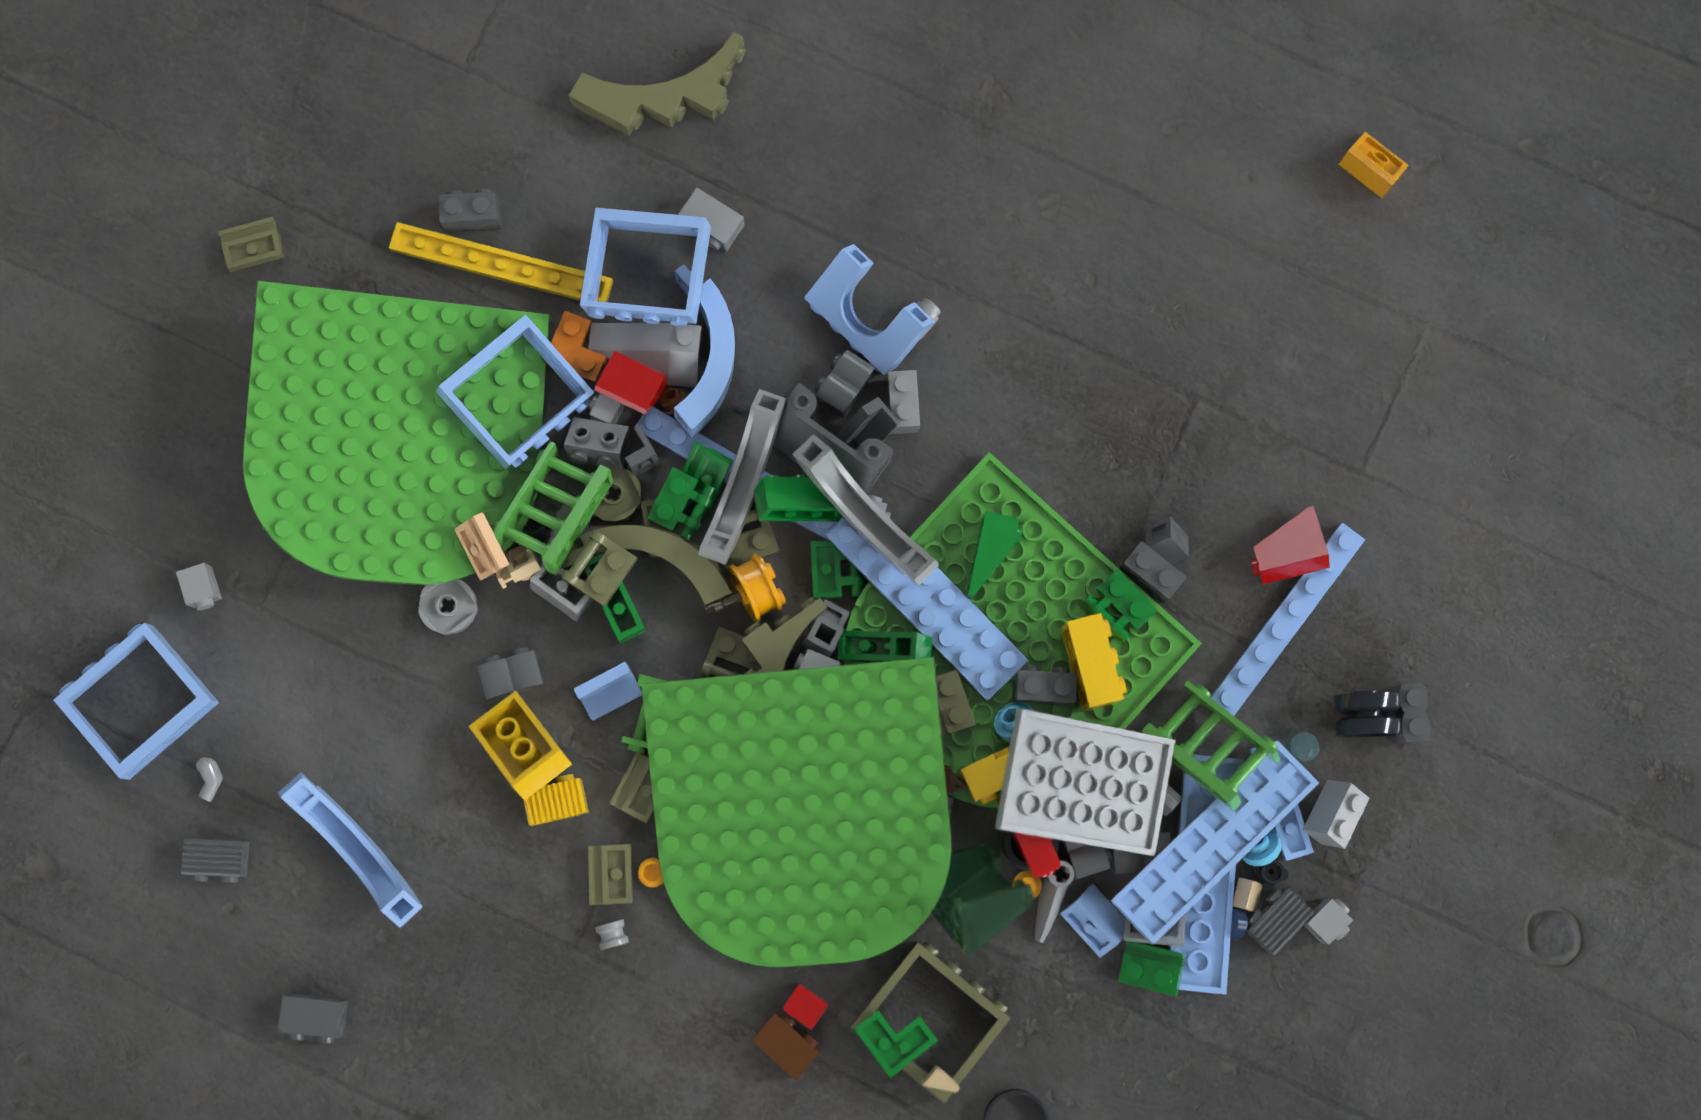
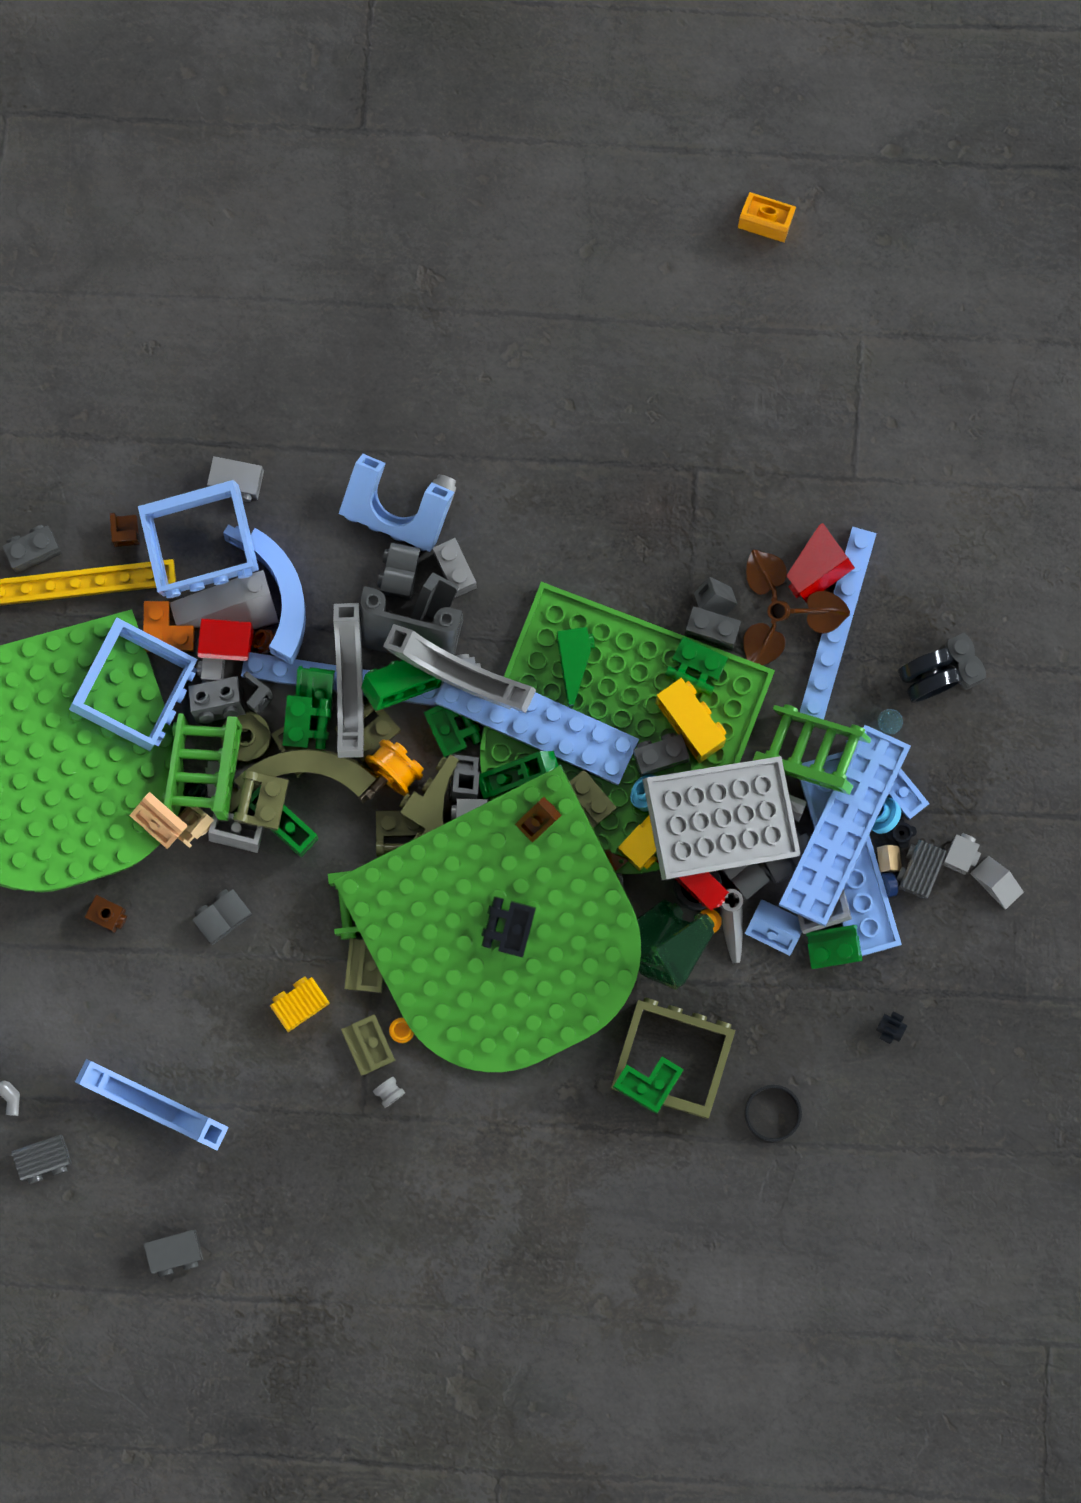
camera: 15 degrees left, 0 degrees up
light grey plate [418,579,478,635] -> none
yellow brick [469,691,572,800] -> none
olive arch [568,32,746,136] -> none
light blue panel [574,662,642,721] -> none
reddish brown brick [752,1011,820,1081] -> none
red panel [783,983,828,1030] -> none
tan slope [921,1066,959,1093] -> none
light grey brick [1303,780,1369,849] -> none
none -> reddish brown brick [85,895,127,933]
none -> reddish brown panel [110,513,140,547]
none -> black plate [481,896,536,958]
none -> reddish brown slope [515,797,562,843]
none -> reddish brown plant [743,550,850,665]
none -> black gear [876,1011,907,1044]
none -> light grey slope [970,856,1024,910]

